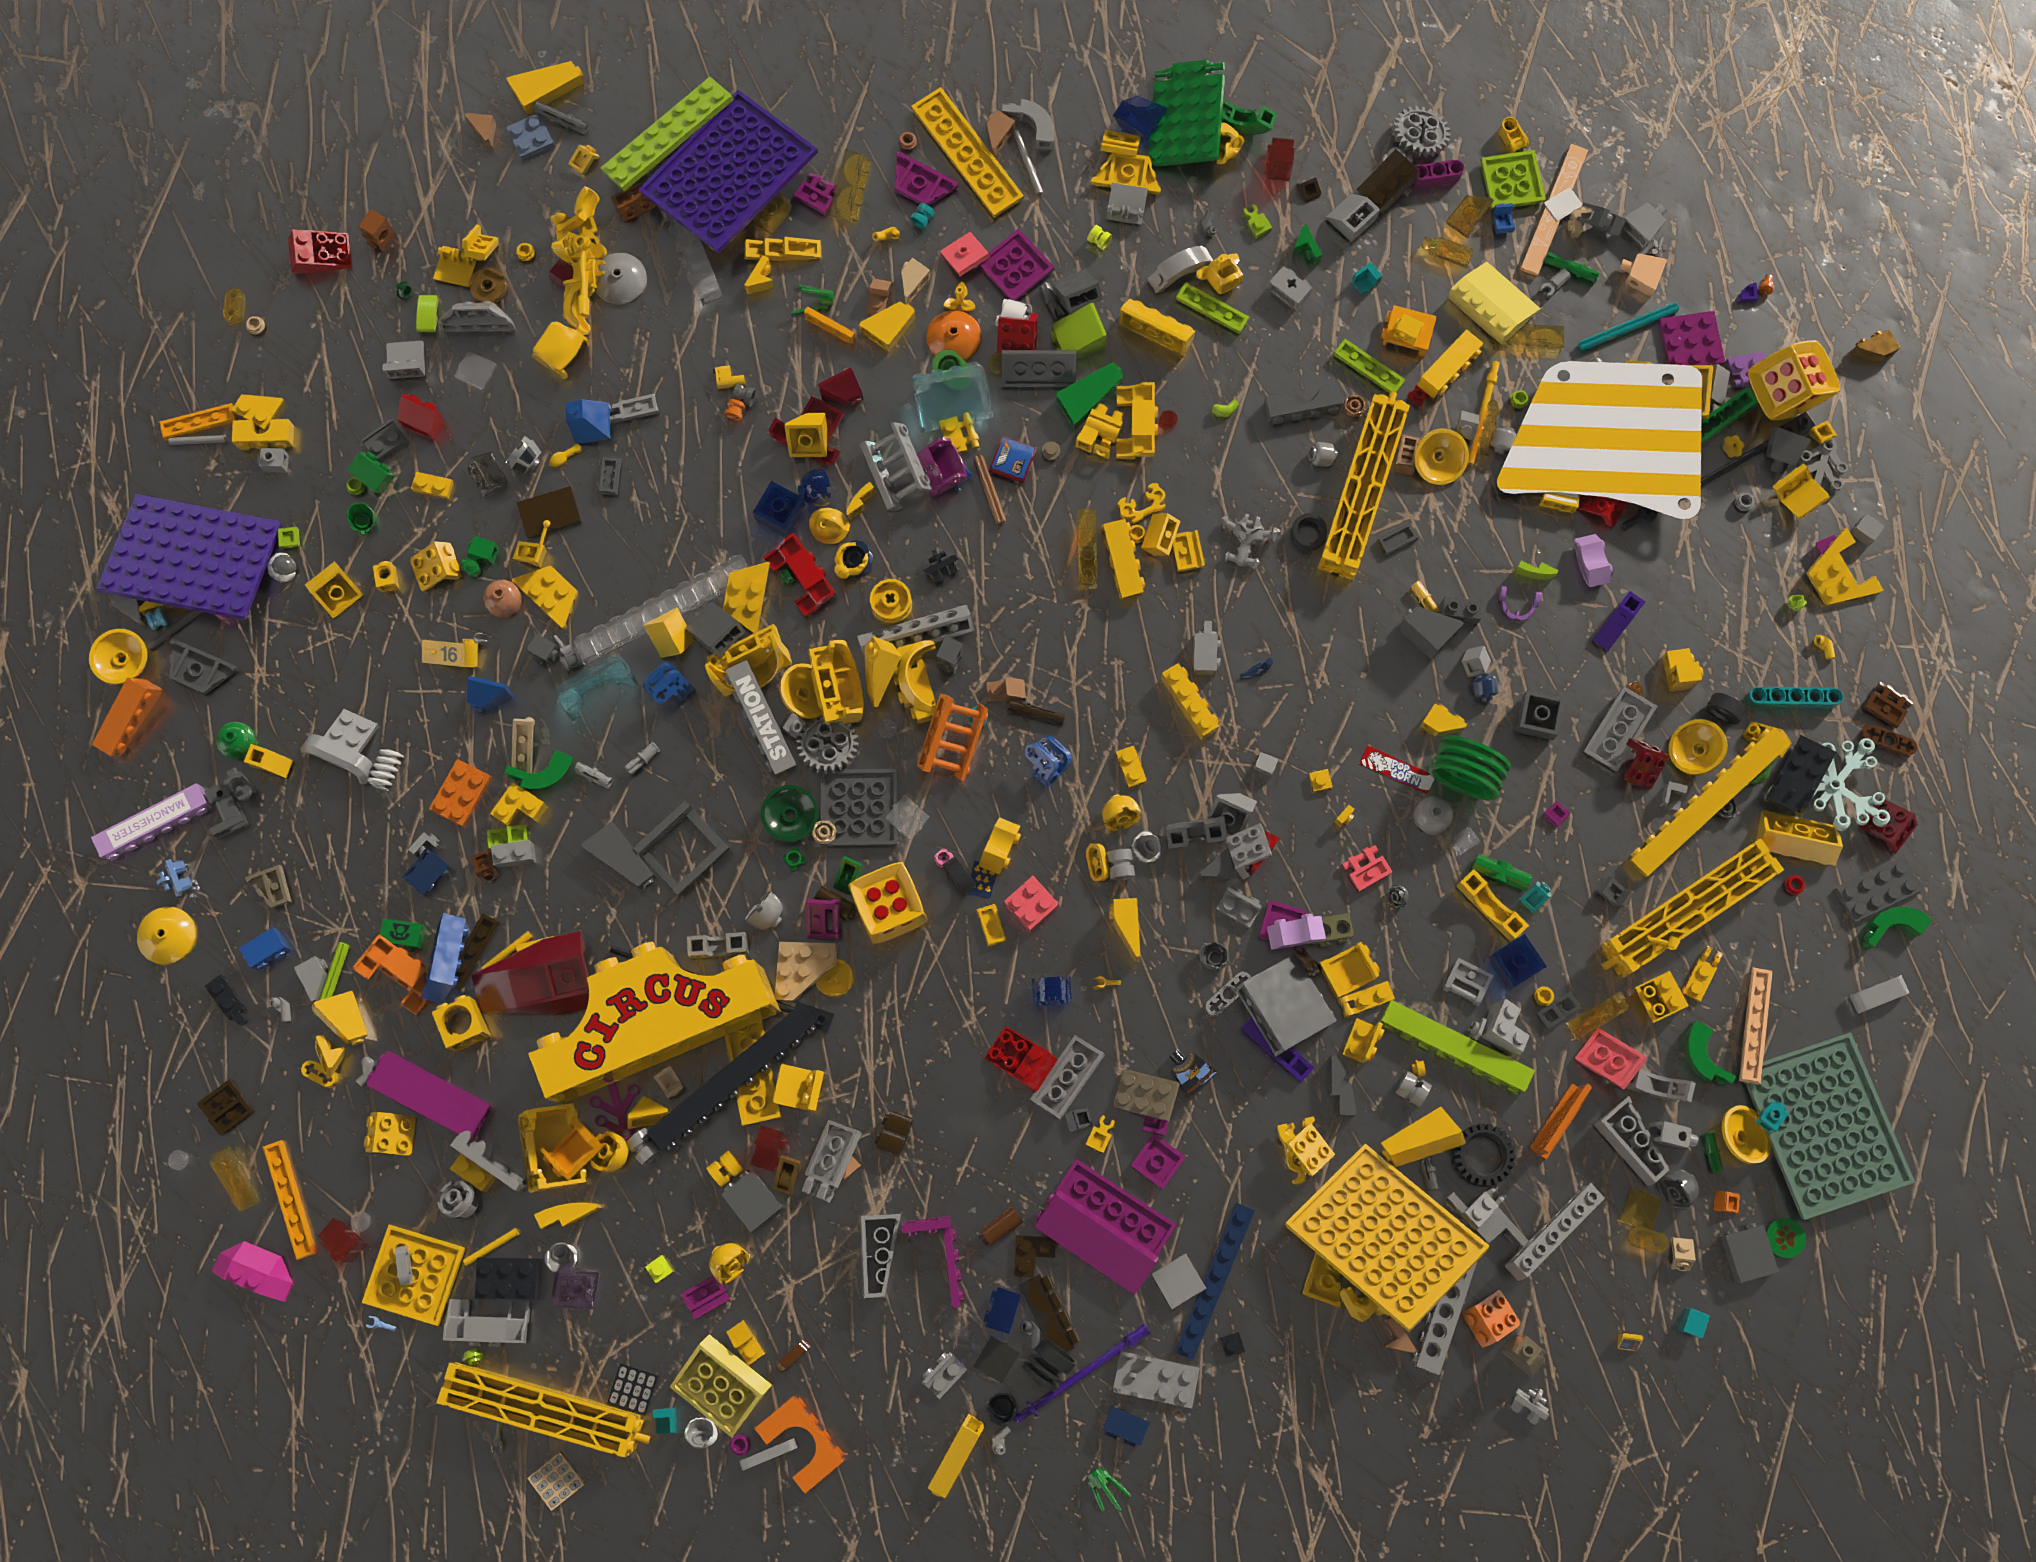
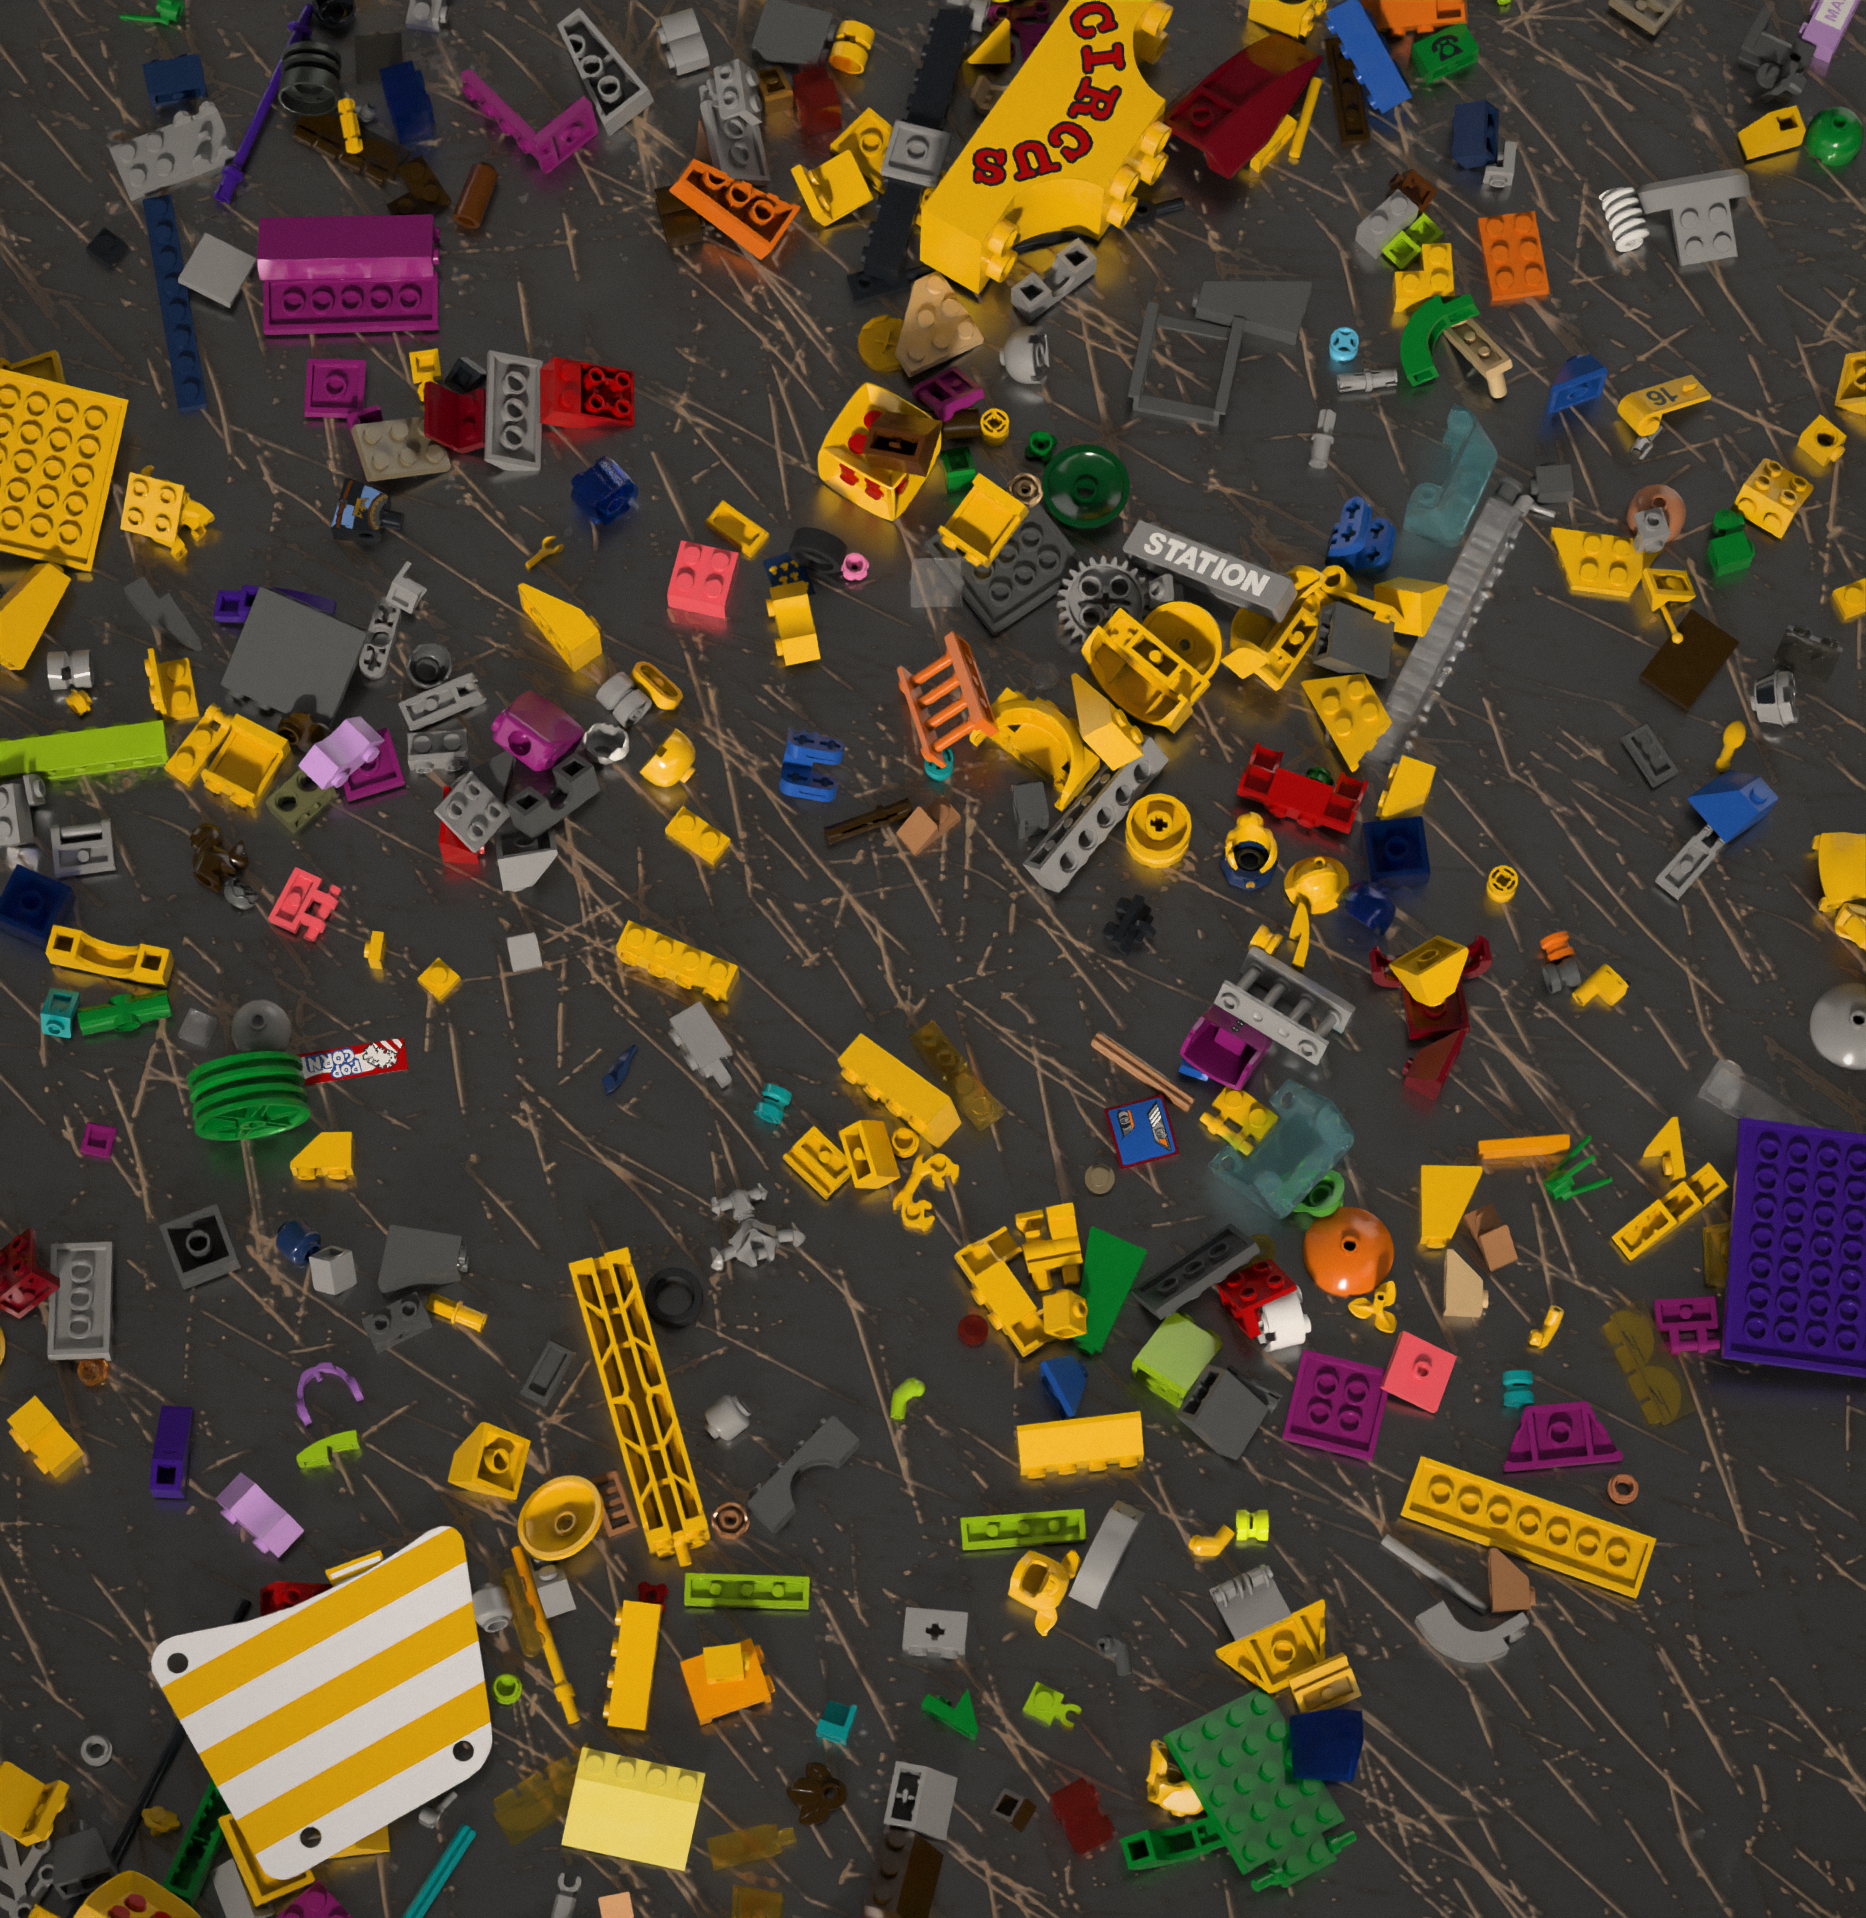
camera: 145 degrees right, 5 degrees down
none -> dark brown animal [190,823,249,894]
none -> yellow axle [337,98,363,154]
none -> light grey panel [385,561,427,614]
none -> light grey plate [398,673,487,732]
none -> dark red bracket [423,381,486,454]
none -> yellow slope [447,1422,531,1500]
none -> magenta piece [491,690,584,771]
none -> light grey brick [656,8,710,75]
none -> orange wedge [668,159,801,260]
none -> light grey bracket [714,59,763,126]
none -> teal wheel [753,1083,793,1124]
none -> dark brown plate [786,1762,848,1825]
none -> reddish brown slope [862,411,943,477]
none -> light grey tile [881,120,952,188]
none -> yellow panel [937,473,1029,569]
none -> yellow wheel [980,408,1009,447]
none -> blue slope [1039,1354,1089,1420]
none -> yellow brick [1043,1289,1088,1340]
none -> yellow arm [1189,1524,1235,1556]
none -> yellow wheel [1247,924,1284,956]
none -> yellow door [1321,565,1404,624]
none -> medium azure wheel [1329,327,1359,363]
none -> yellow slope [1376,755,1436,829]
none -> yellow wheel [1486,865,1518,903]
none -> light grey bracket [1633,507,1671,554]

